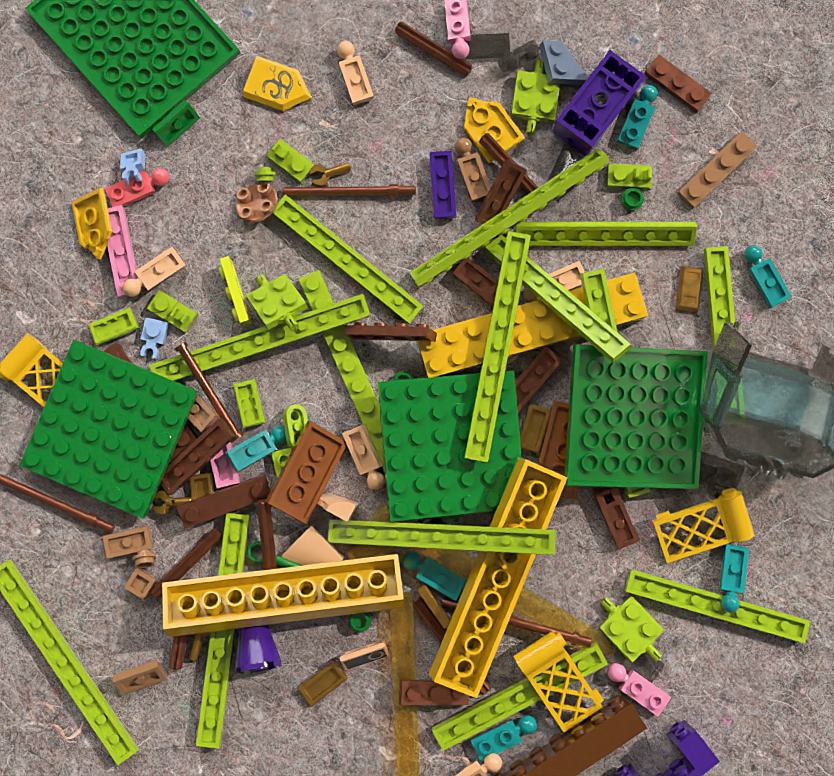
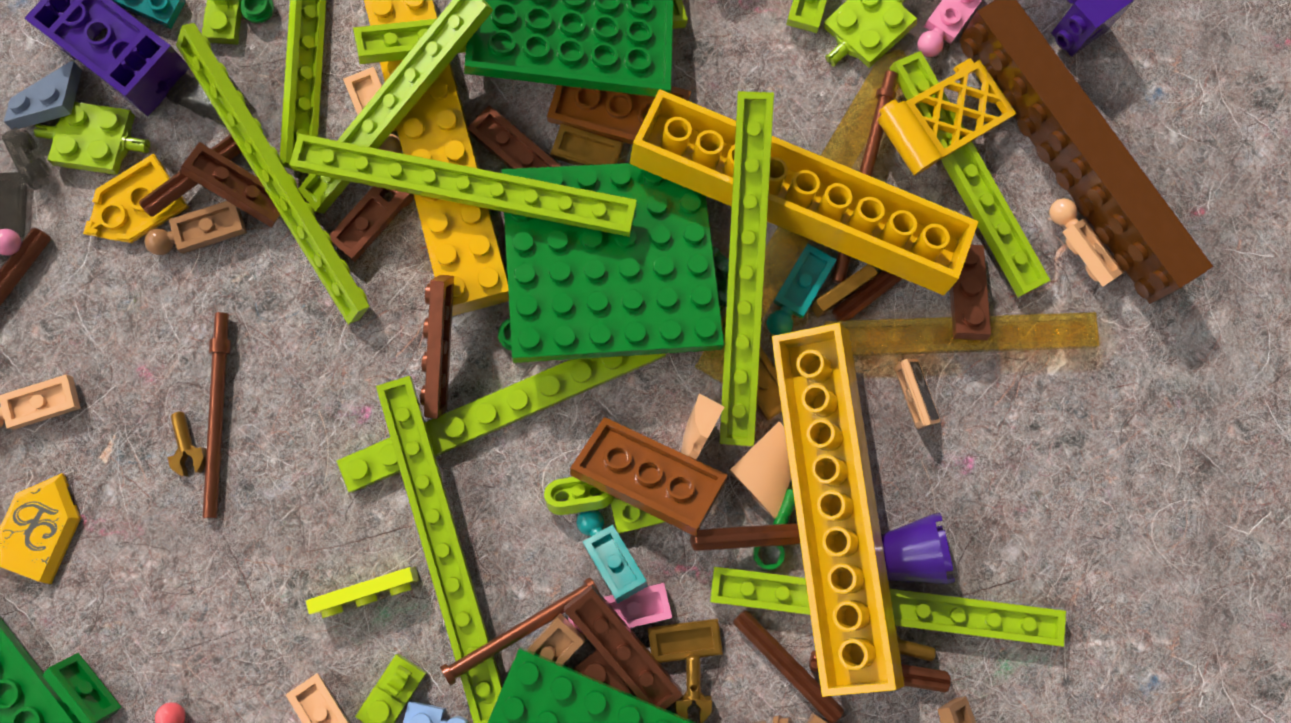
camera: 95 degrees left, 5 degrees down
copper plate [177,474,271,528] -> none
lime plate [233,379,266,428] -> none
nougat dish [236,181,278,223] -> none
lime plate [246,274,308,332] -> none
lime plate [253,167,276,182] -> none
lime plate [266,139,314,184] -> none
lime plate [272,194,424,325] -> none
pearl gold tile [297,659,348,707] -> none
light nougat plate [342,424,385,490] -> none
green plate [348,612,371,632] -> none
dark purple plate [429,150,457,220] -> none
teal plate [470,715,537,762] -> none
copper plate [592,486,640,550] -> none

